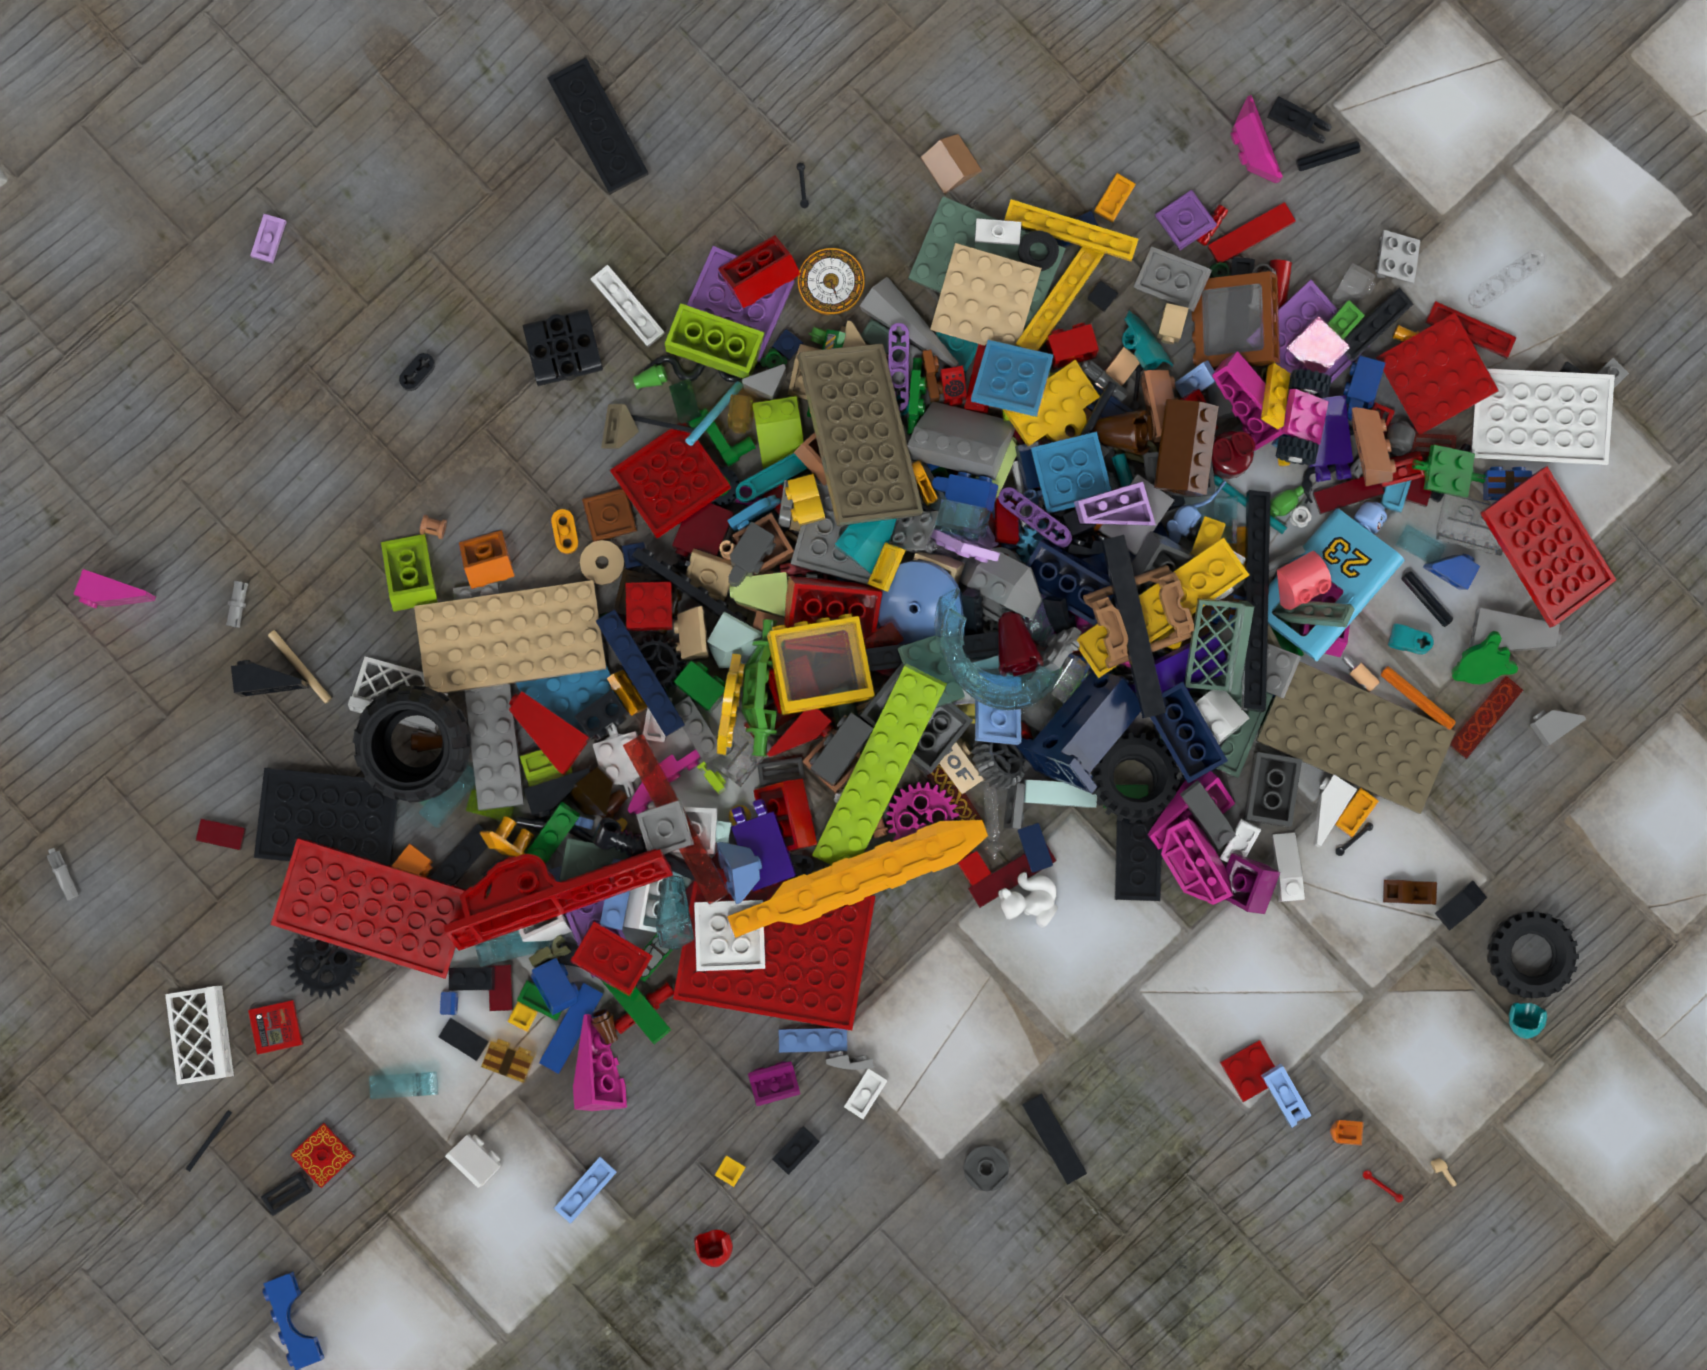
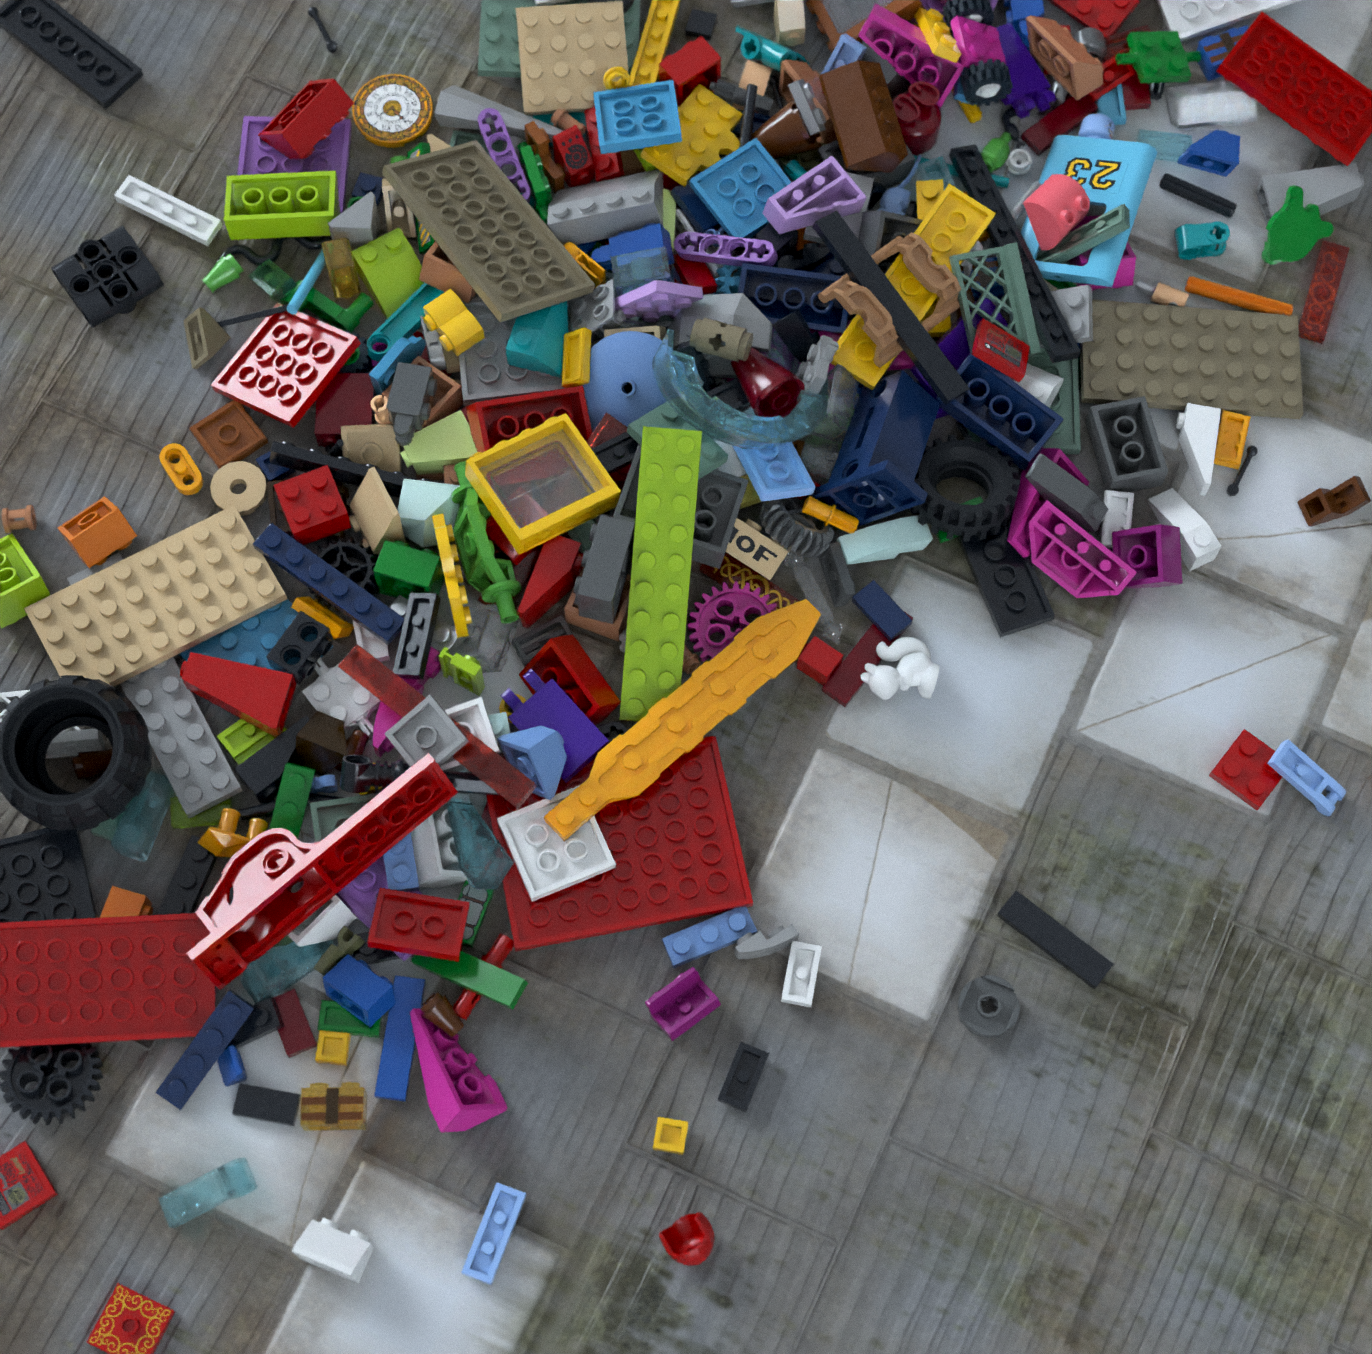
camera: 20 degrees left, 15 degrees down
none -> dark blue plate [155,990,255,1110]
none -> plate [392,593,441,680]
none -> nougat pin [551,108,587,136]
none -> yellow plate [603,66,630,90]
none -> dark tan piece [690,318,753,362]
none -> light grey plate [788,79,826,136]
none -> light orange axle [801,495,859,534]
none -> red tile [972,318,1030,383]

